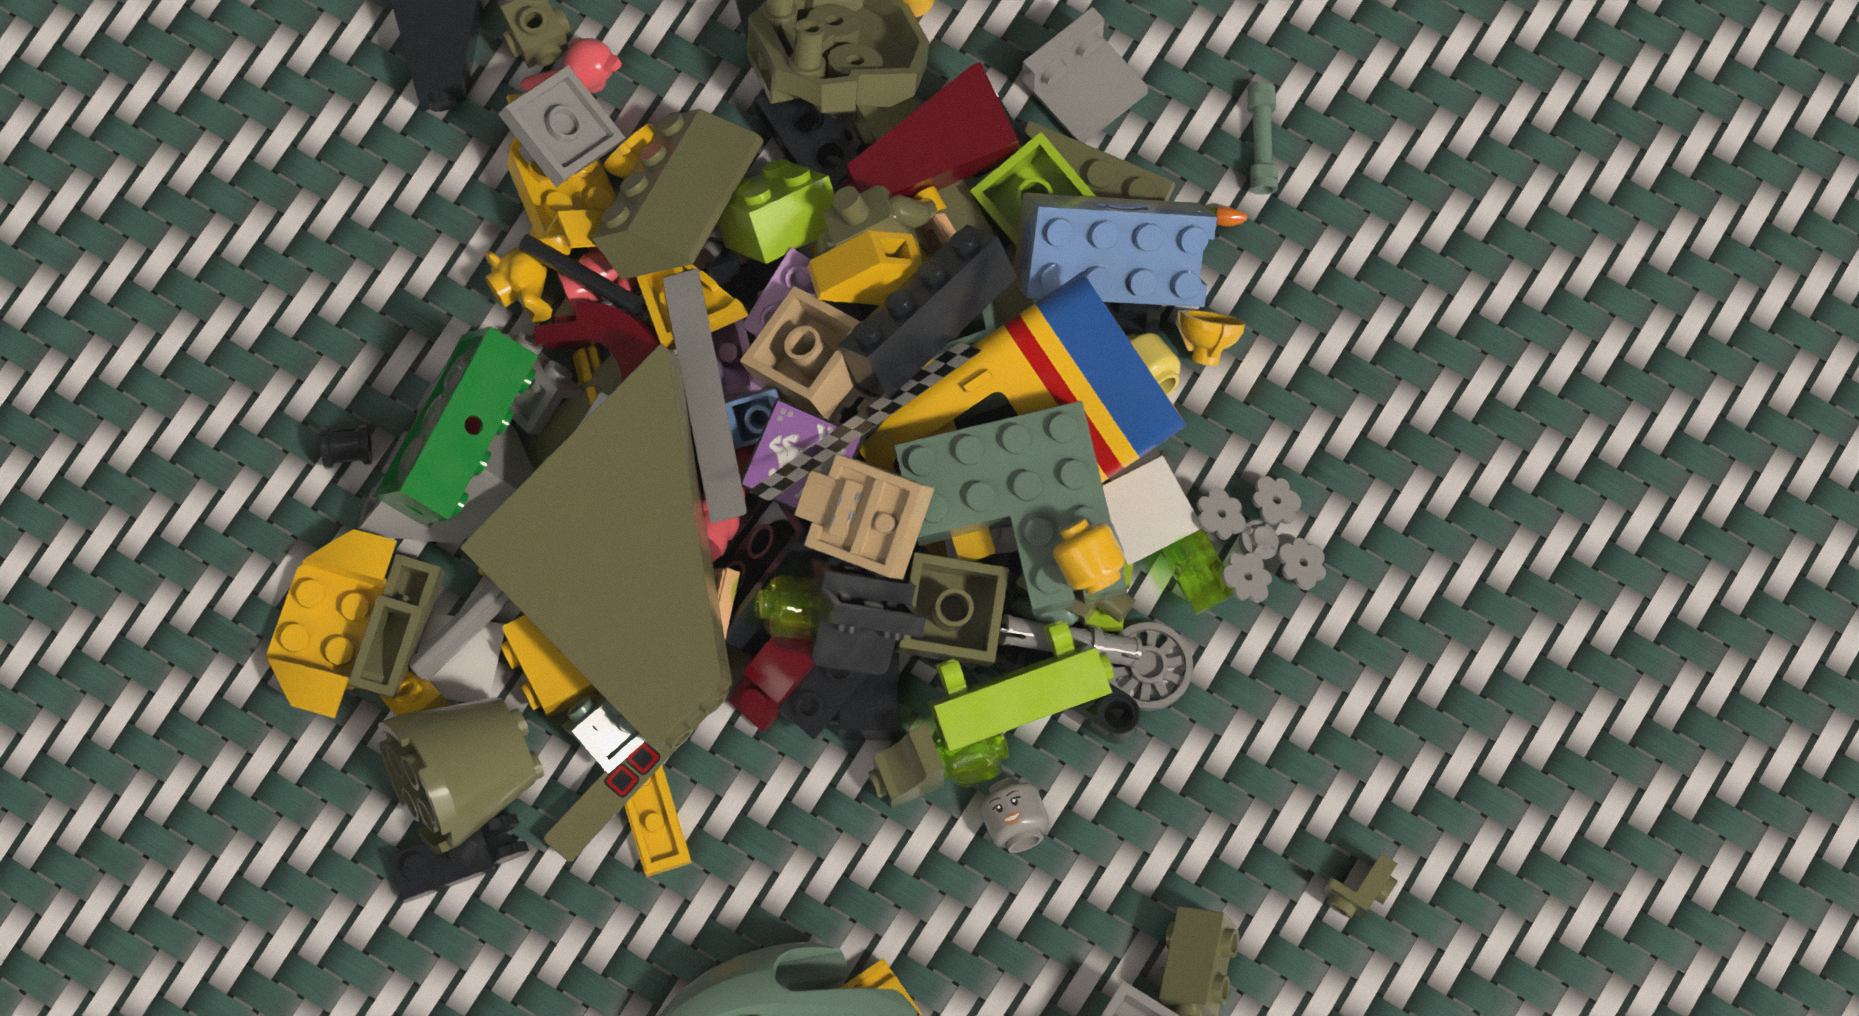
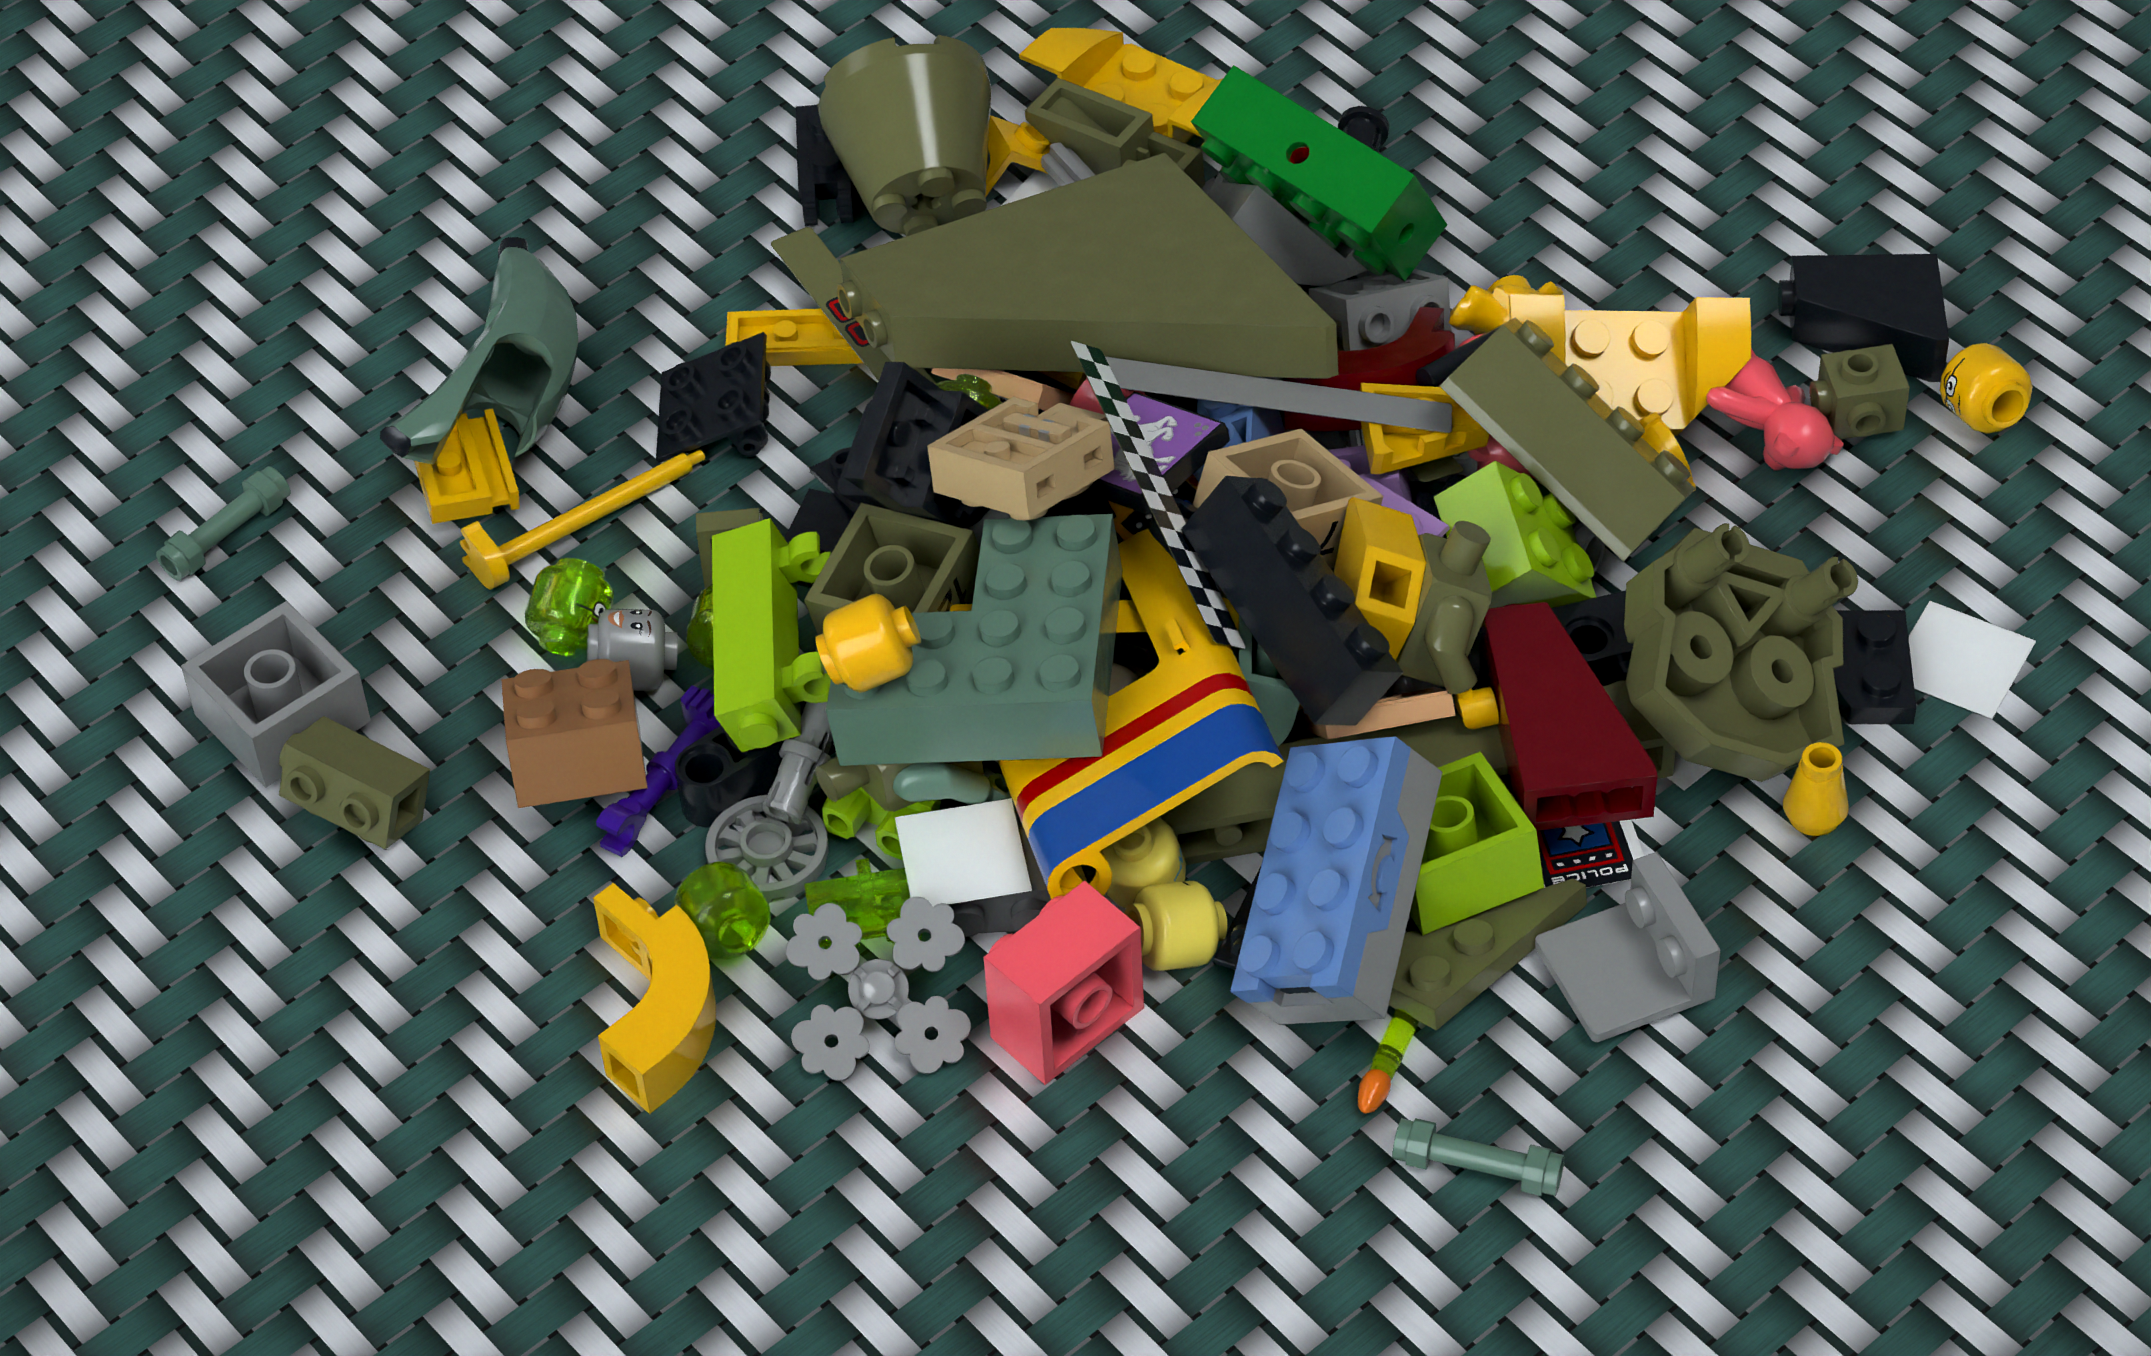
camera: 110 degrees right, 25 degrees down
light grey hinge [498,65,625,188] -> none
yellow piece [1176,310,1245,366] -> none
olive bracket [1322,853,1398,919] -> none
none -> yellow piece [460,449,705,590]
none -> medium nougat brick [501,659,647,808]
none -> clear neon green head [525,558,614,656]
none -> yellow arch [593,883,716,1114]
none -> dark purple piece [596,685,721,857]
none -> black hinge [656,332,771,463]
none -> clear neon green head [674,861,771,960]
none -> coral brick [983,881,1144,1085]

